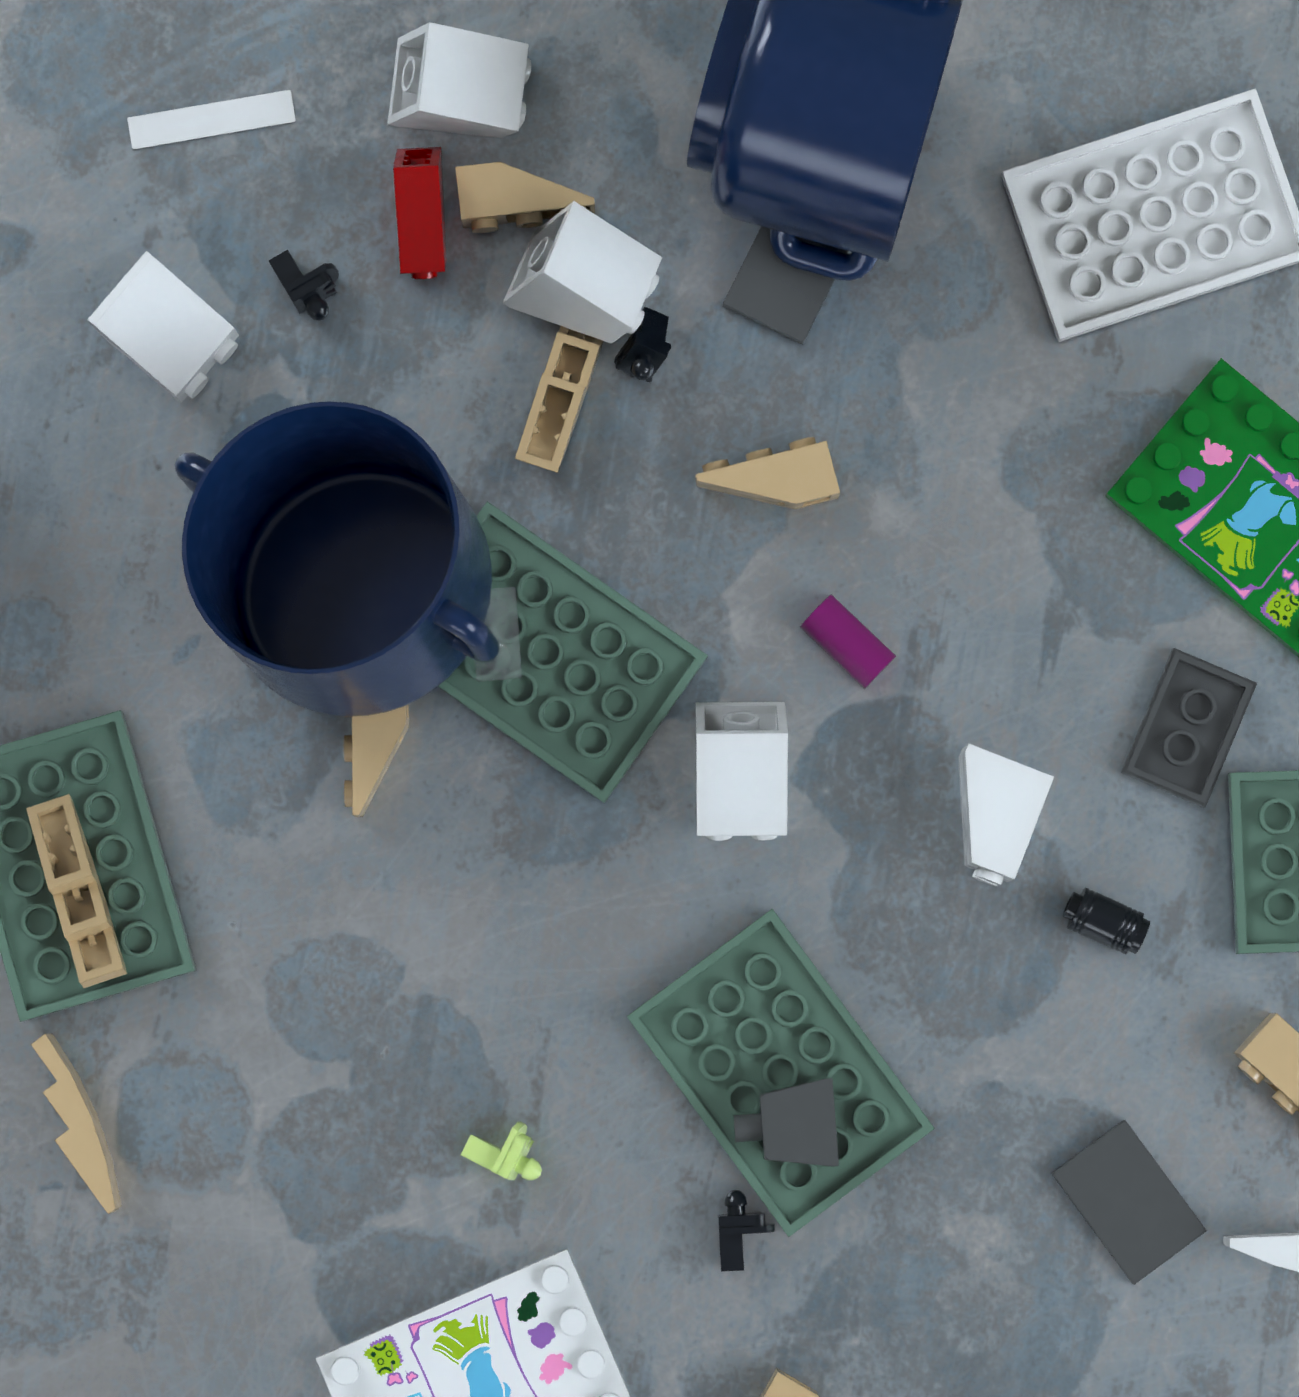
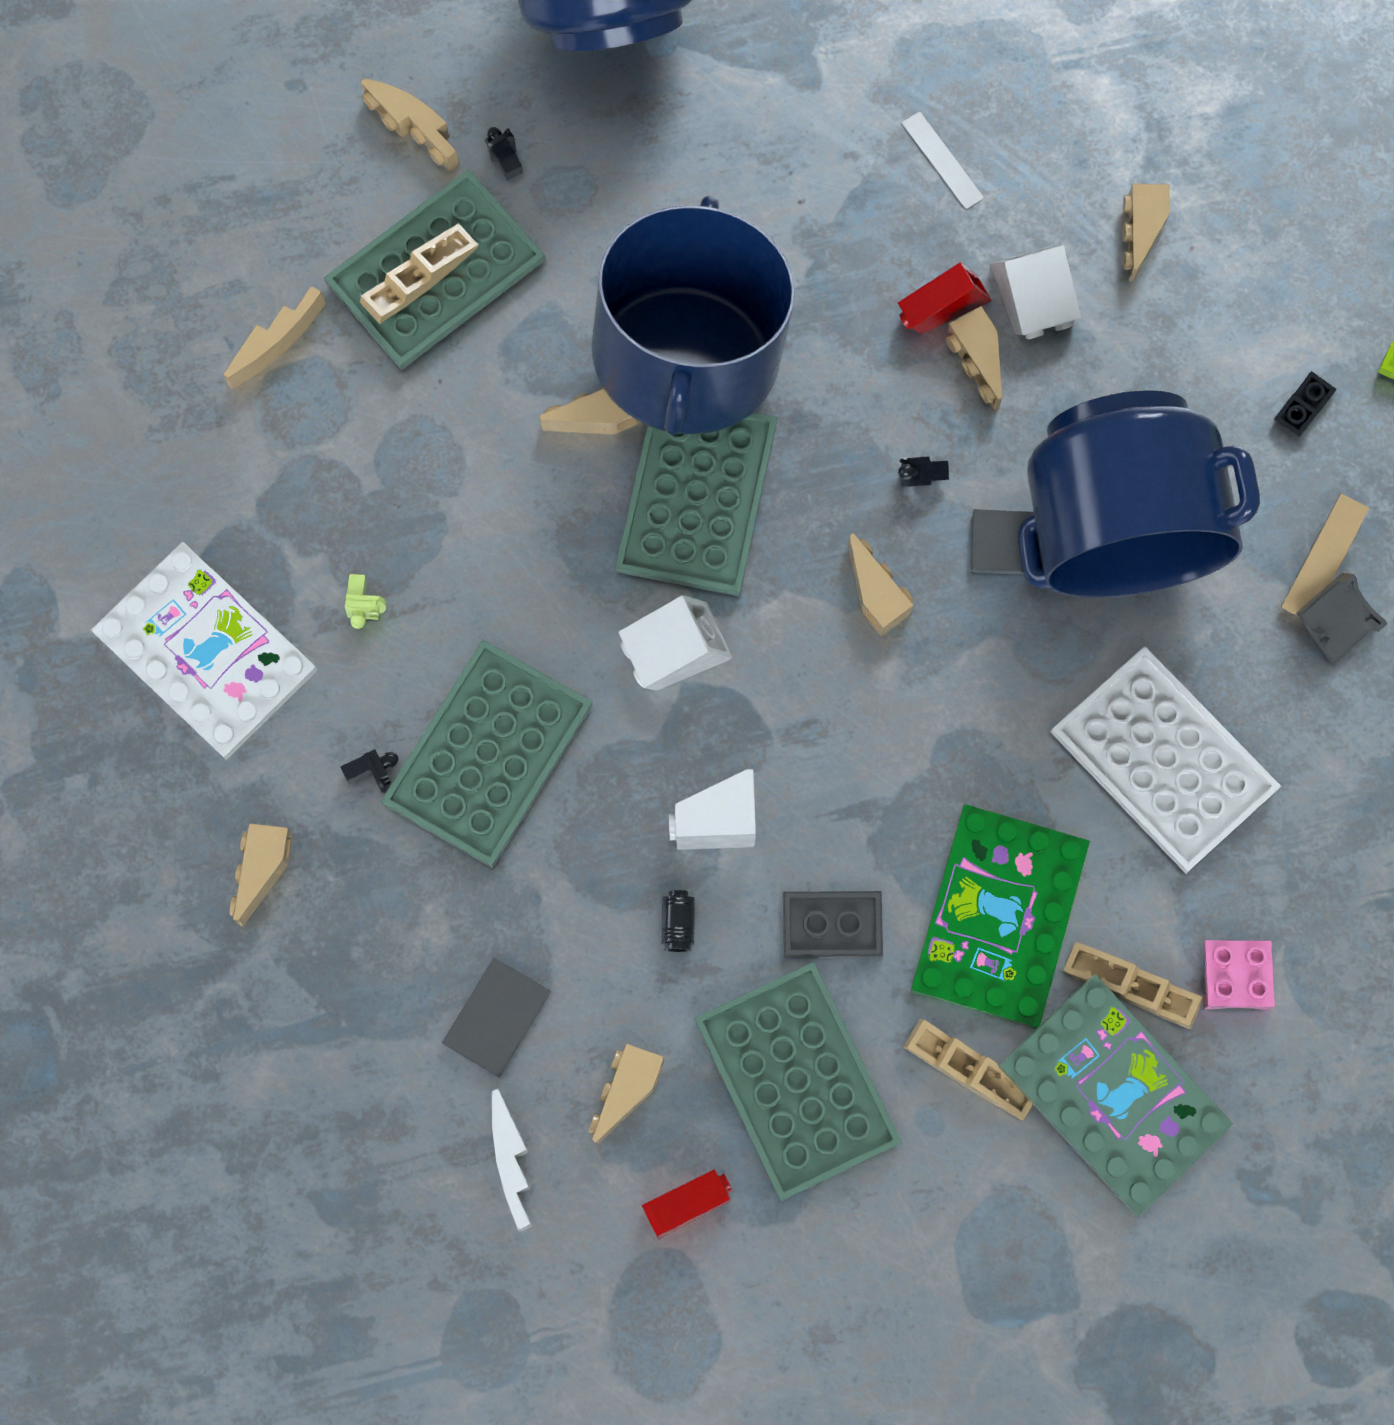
camera: 65 degrees right, 10 degrees down
white slope [87,251,239,403] -> none
black piece [269,249,339,321] -> none
clear plate [475,587,522,682] -> none
white slope [503,201,662,344] -> none
tan slope [515,326,604,473] -> none
dark grey torso [733,1077,839,1166] -> none
magenta brick [800,594,896,689] -> none

